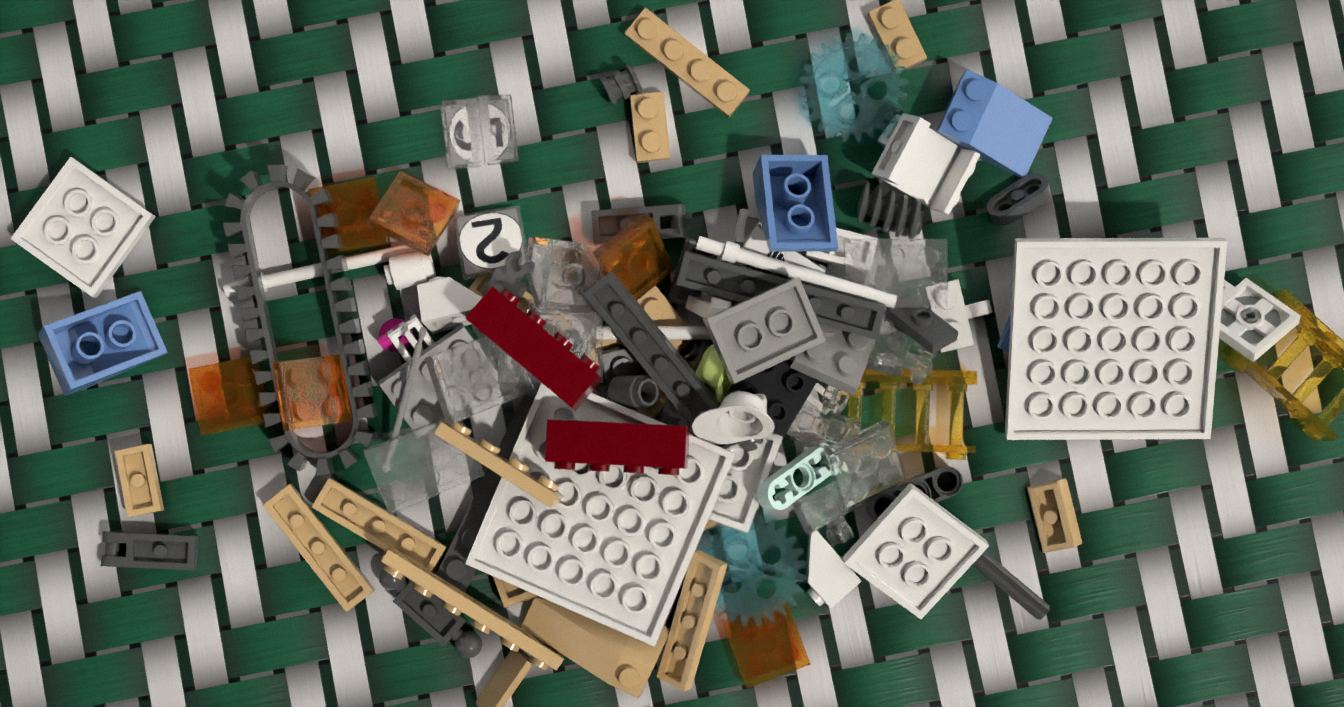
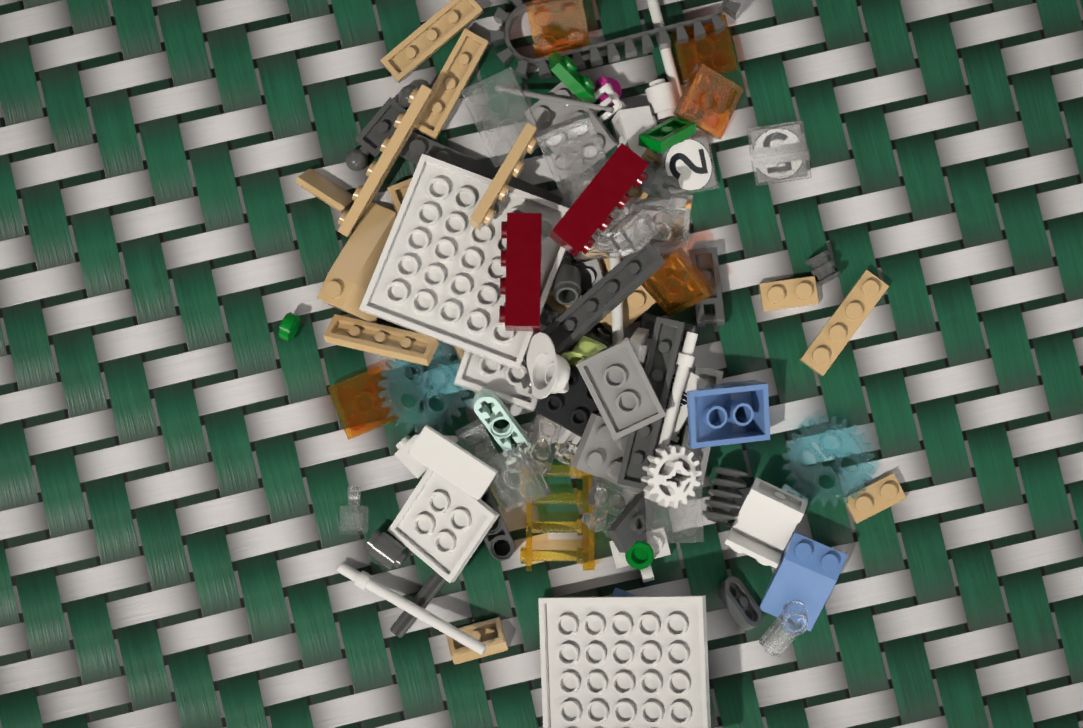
camera: 90 degrees right, 0 degrees up
none -> white bar [337,562,488,655]
none -> clear plate [340,486,369,535]
none -> dark grey brick [364,530,407,570]
none -> white slope [408,424,498,500]
none -> green plate [548,51,596,103]
none -> clear brick [606,208,659,257]
none -> green tile [625,541,654,570]
none -> green plate [639,116,696,153]
none -> white gear [641,444,702,508]
none -> clear piece [759,600,808,657]

